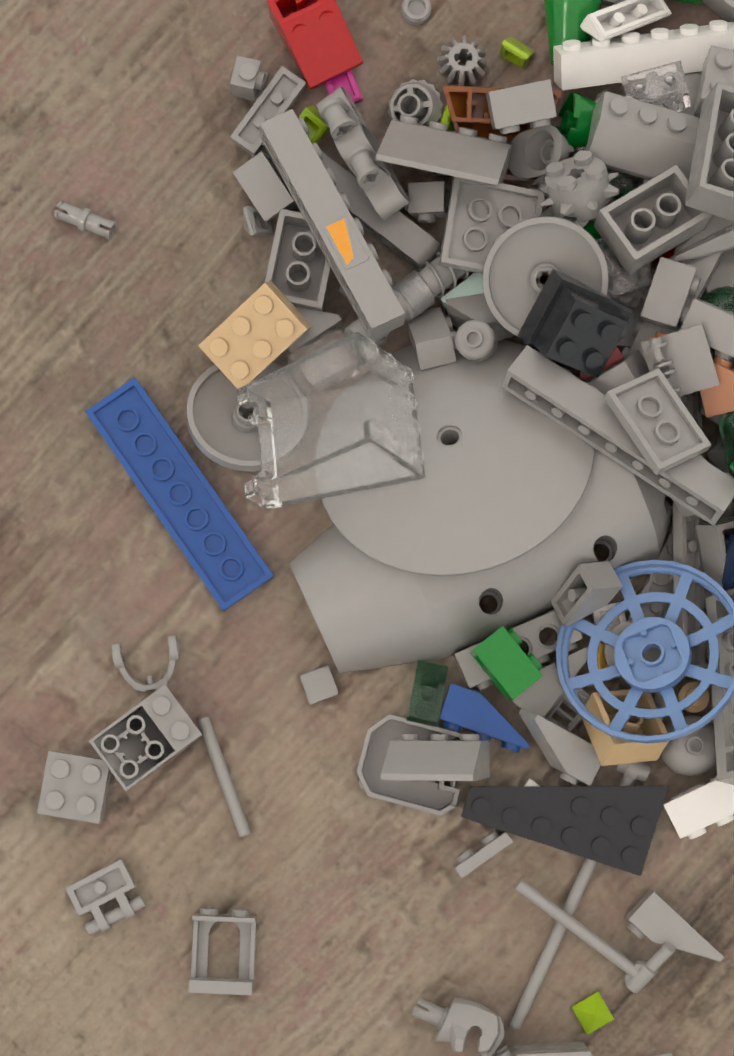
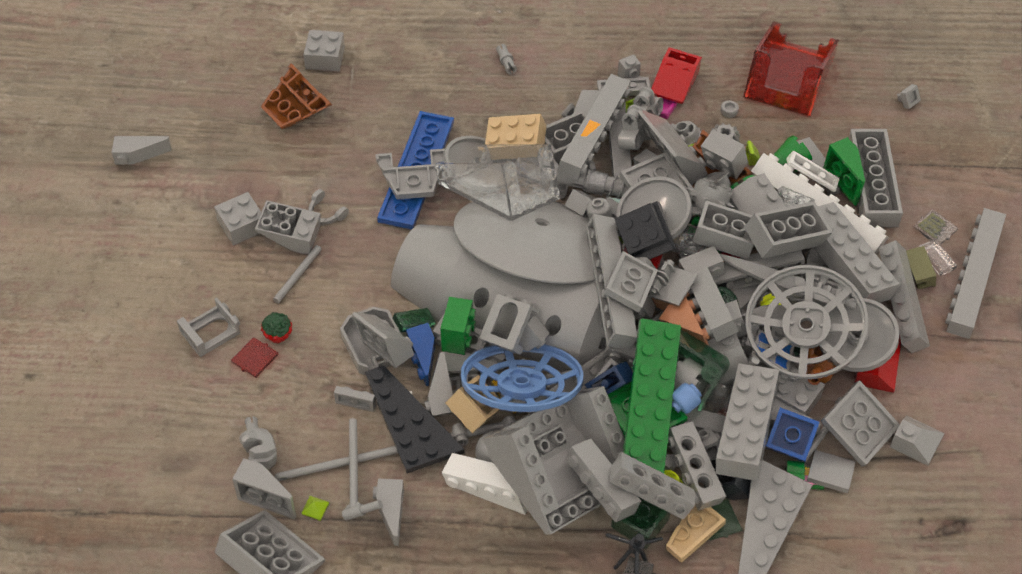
camera: 50 degrees right, 30 degrees down
light grey plate [65,858,146,935] -> none
light grey tile [300,665,339,705] -> none
none -> clear red piece [231,337,279,378]
none -> dark green piece [260,312,293,343]
none -> light grey wing [375,149,445,199]
none -> light grey panel [479,293,539,355]

